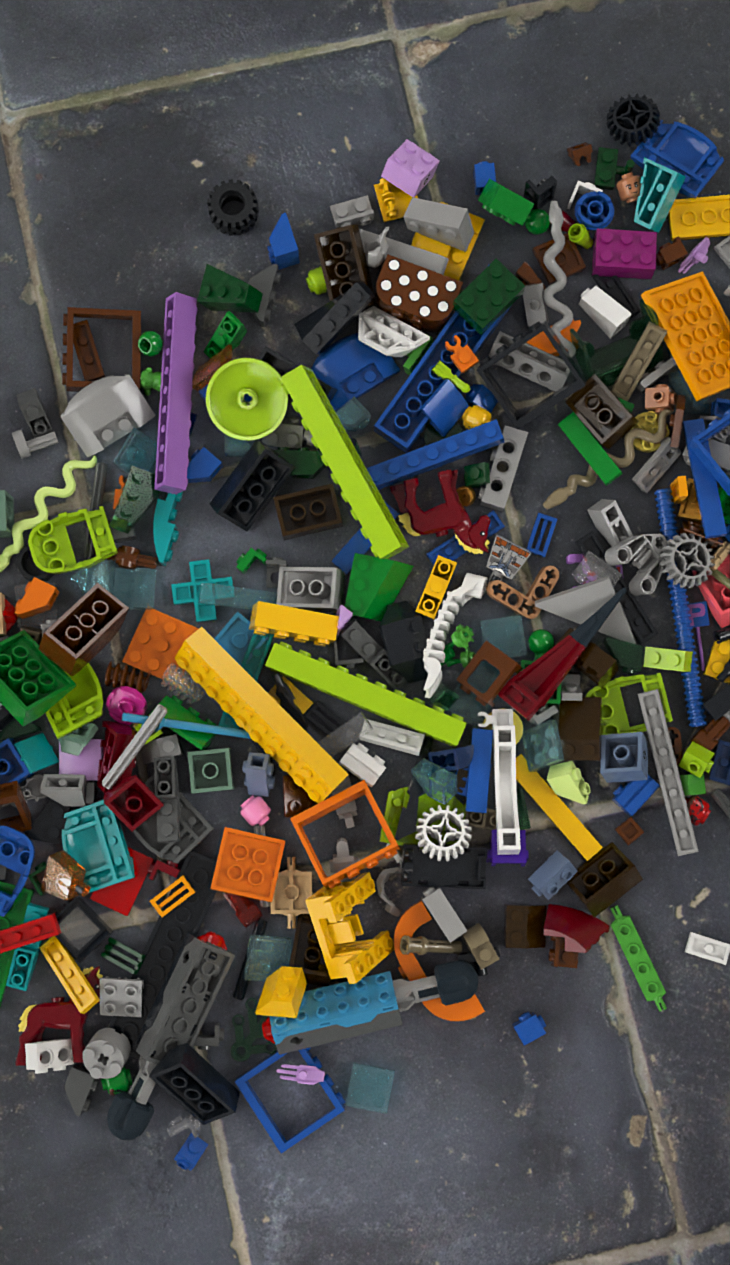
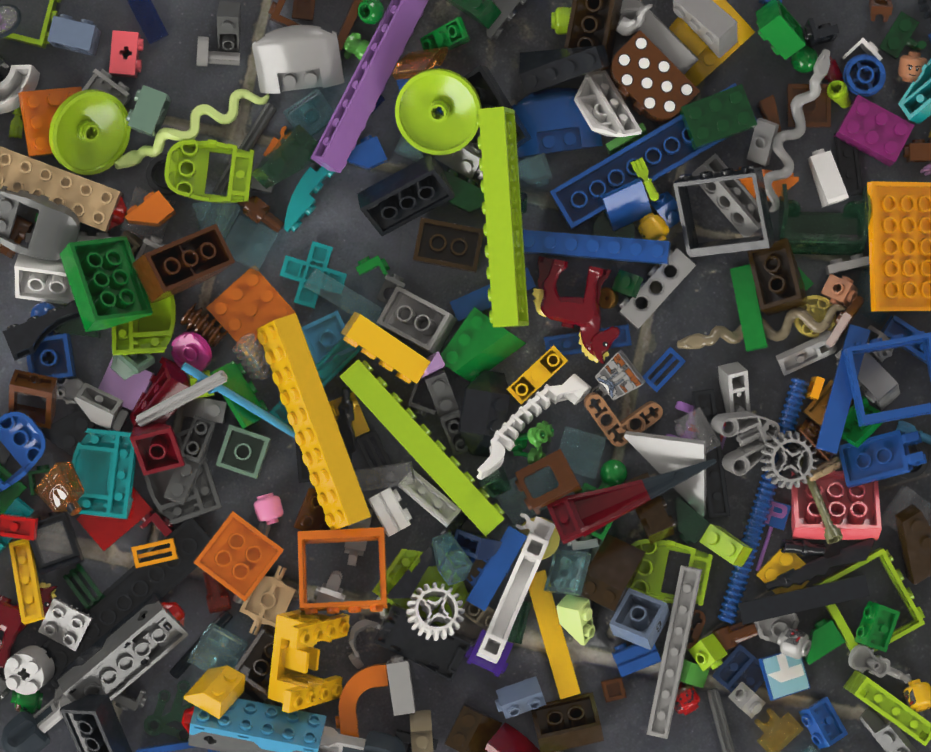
camera: 25 degrees right, 5 degrees up
teal piece [14,733,59,774] -> none
sand blue brick [242,752,275,797] -> none
dark tan pin [400,935,462,955] -> none
orange plate [445,335,479,374] -> none
light grey bracket [561,673,582,701] -> none
dark tan tile [611,321,667,401] -> none

